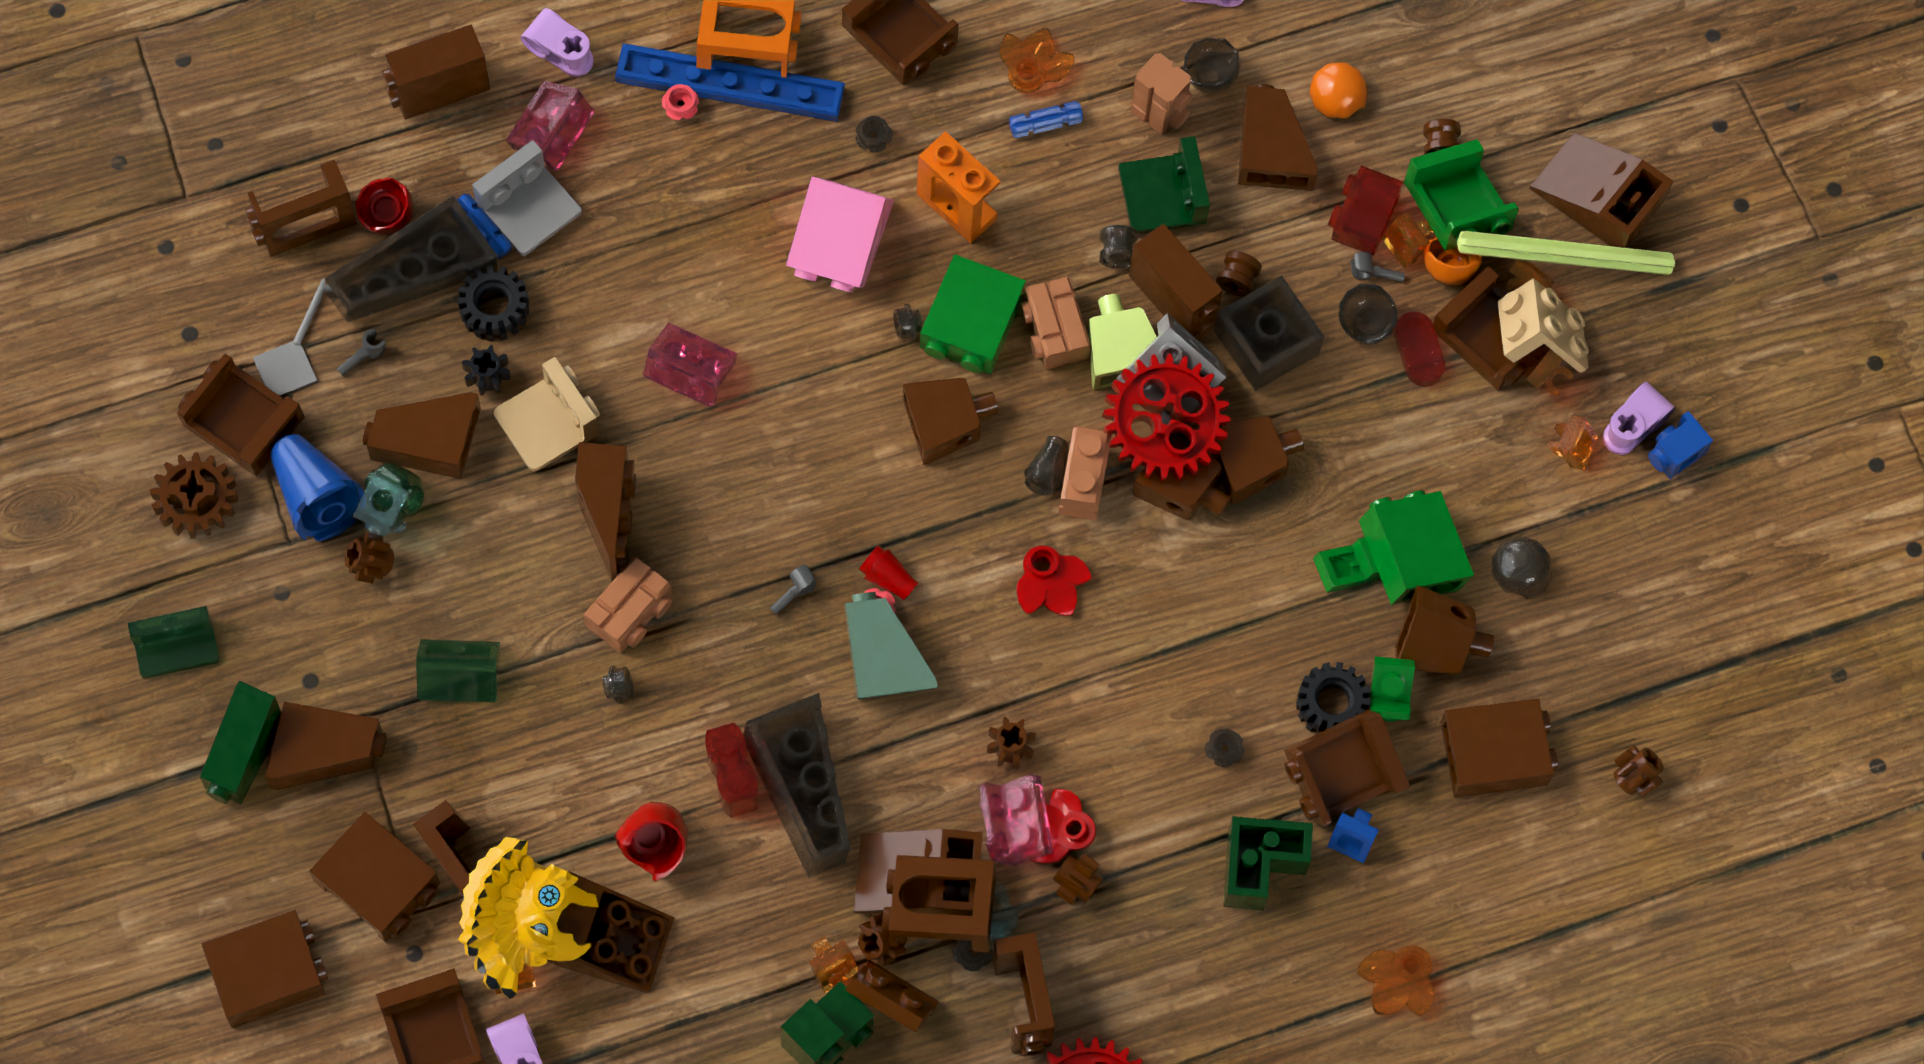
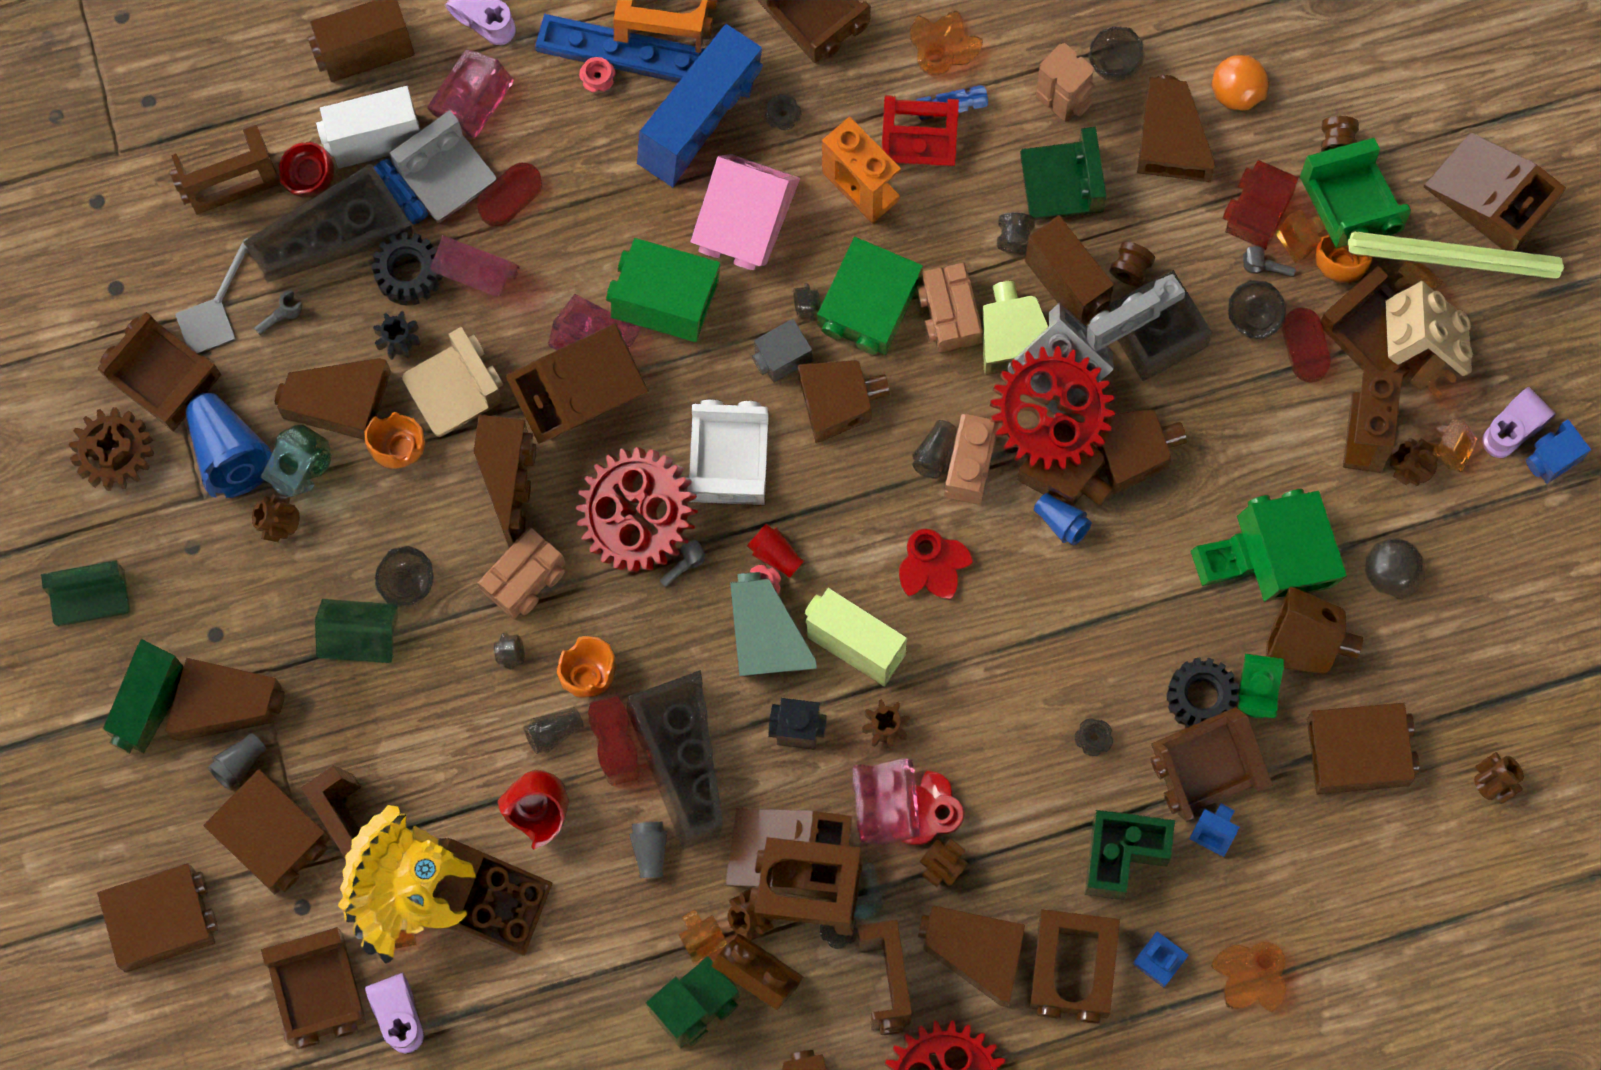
camera: 10 degrees right, 5 degrees up
none -> dark grey cone [208,733,266,789]
none -> white brick [316,86,420,169]
none -> orange hair [364,412,426,469]
none -> clear smoke hair [374,546,434,608]
none -> clear pink bracket [431,236,520,297]
none -> clear red tile [477,163,542,227]
none -> reddish brown slope [505,323,649,444]
none -> clear smoke cone [523,707,584,754]
none -> orange hair [557,636,616,698]
none -> gear [576,447,698,572]
none -> green brick [606,238,721,342]
none -> dark grey cone [629,821,668,878]
none -> blue wedge [637,24,763,188]
none -> white panel [687,400,769,505]
none -> dark grey brick [752,319,813,383]
none -> black brick [768,698,827,750]
none -> yellowish green brick [805,588,907,687]
none -> red plate [882,95,959,166]
none -> reddish brown slope [918,905,1025,1007]
none -> reddish brown panel [1029,909,1120,1023]
none -> blue cone [1034,493,1092,546]
none -> light grey hinge [1087,274,1185,352]
none -> blue tile [1133,931,1188,988]
none -> reddish brown panel [1343,368,1403,473]
none -> reddish brown gear [1390,438,1438,486]

